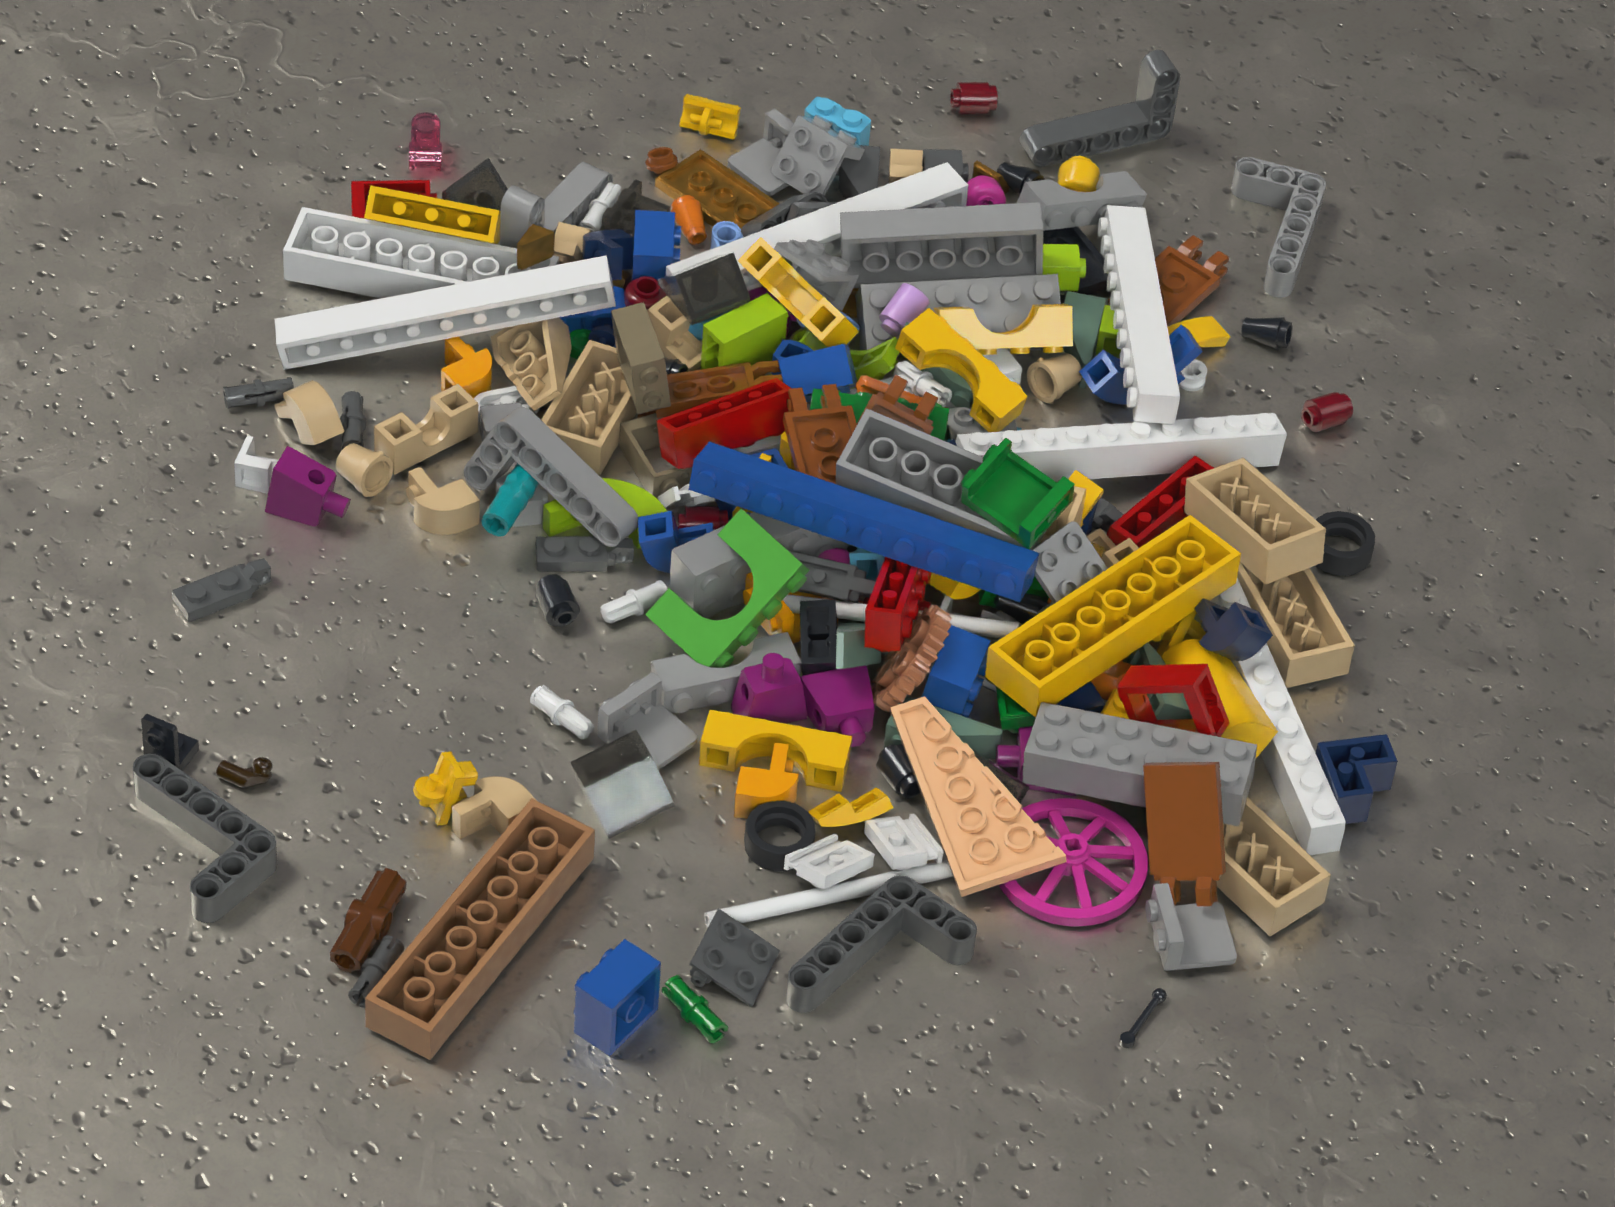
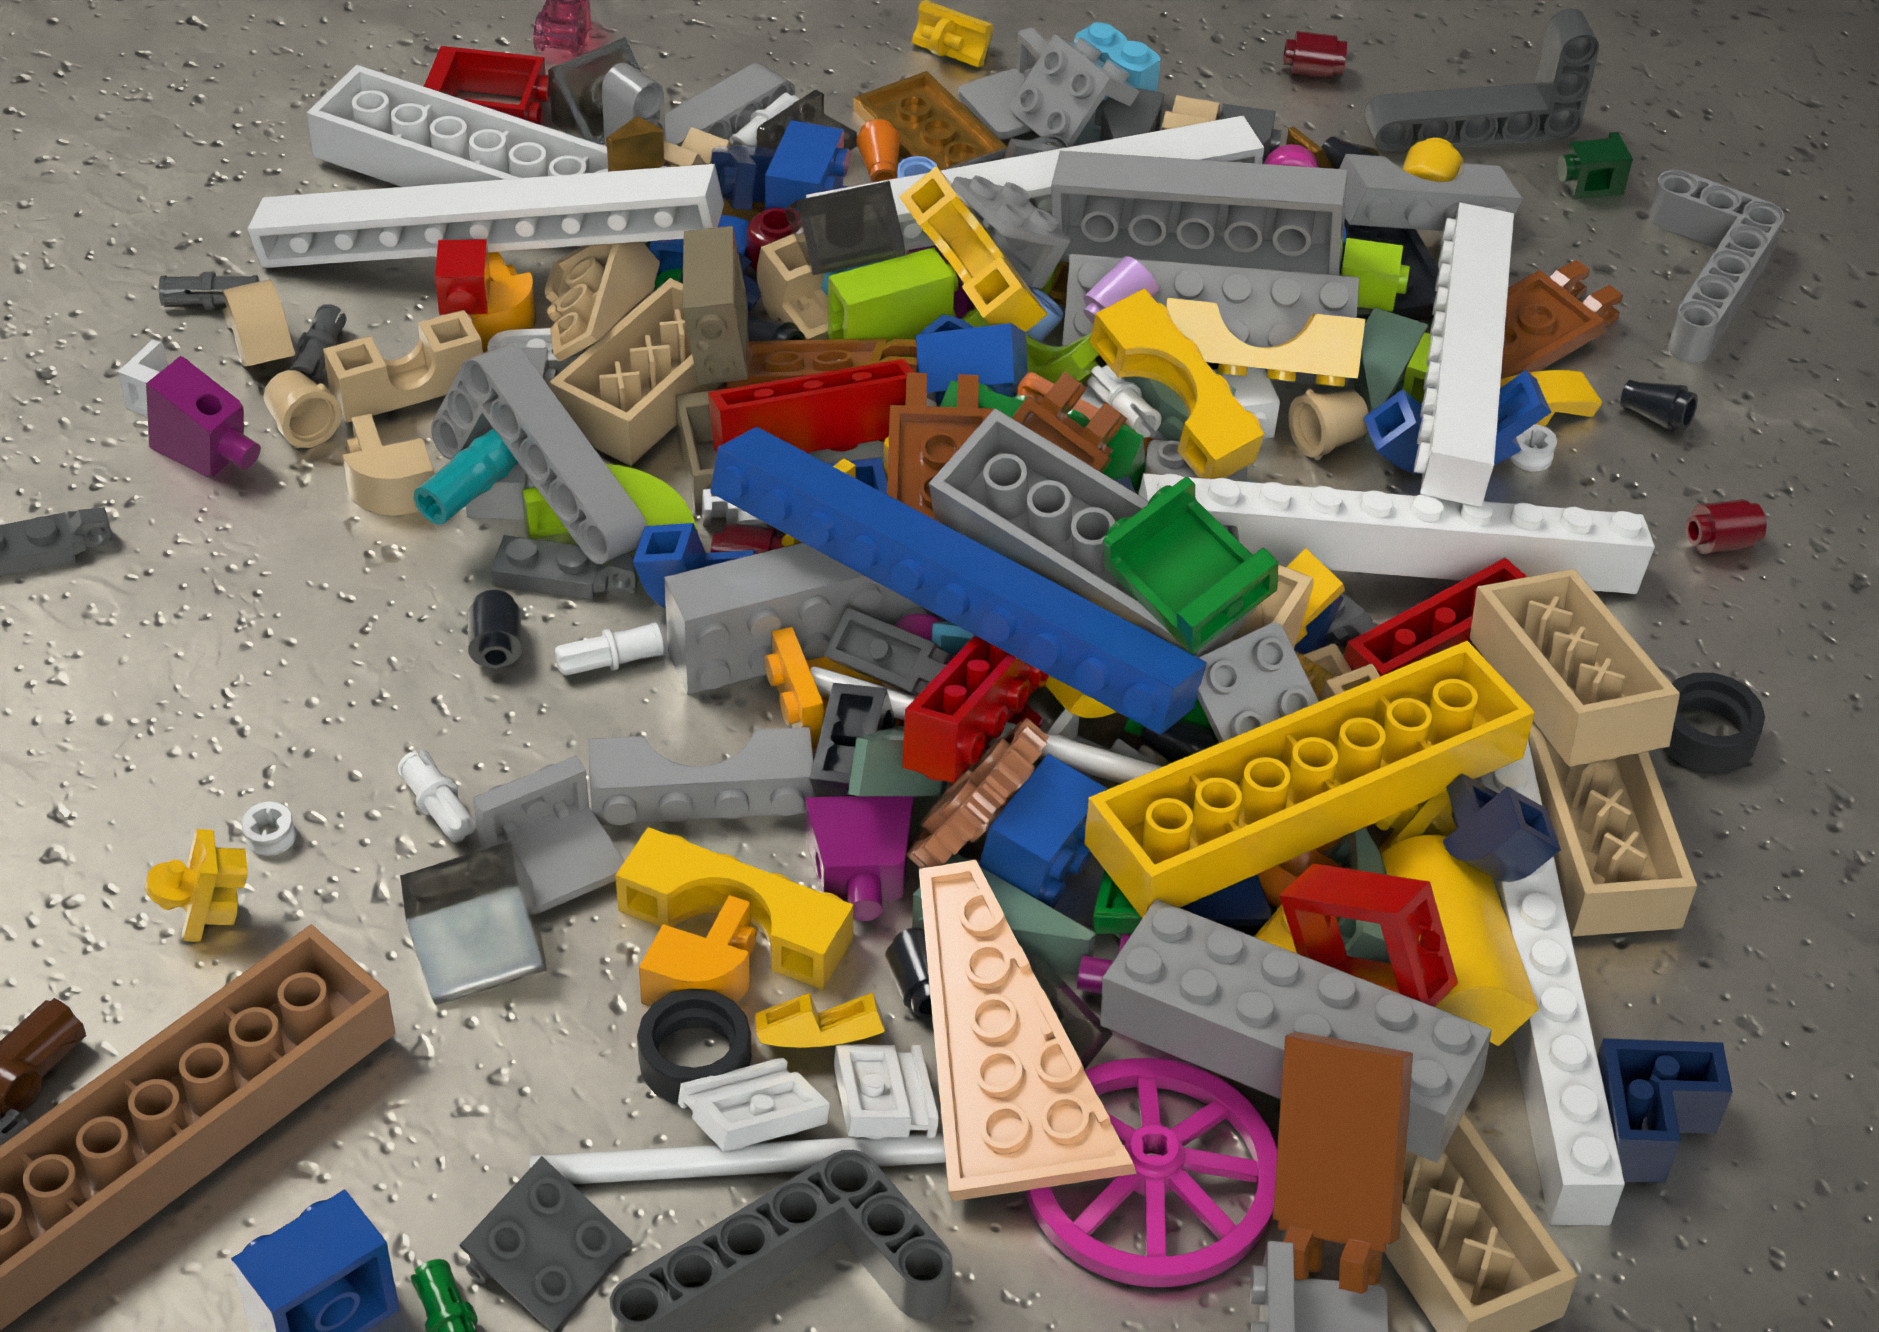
camera: 15 degrees right, 0 degrees up
yellow brick [364,185,501,244] -> none
tan brick [452,776,537,840] -> none
dark orange plate [645,147,678,175] -> none
bright green arch [645,508,809,668] -> none
magenta torso [731,653,808,724] -> none
none -> white bush [241,801,296,856]
none -> red brick [435,239,490,315]
none -> dark green brick [1557,132,1633,199]

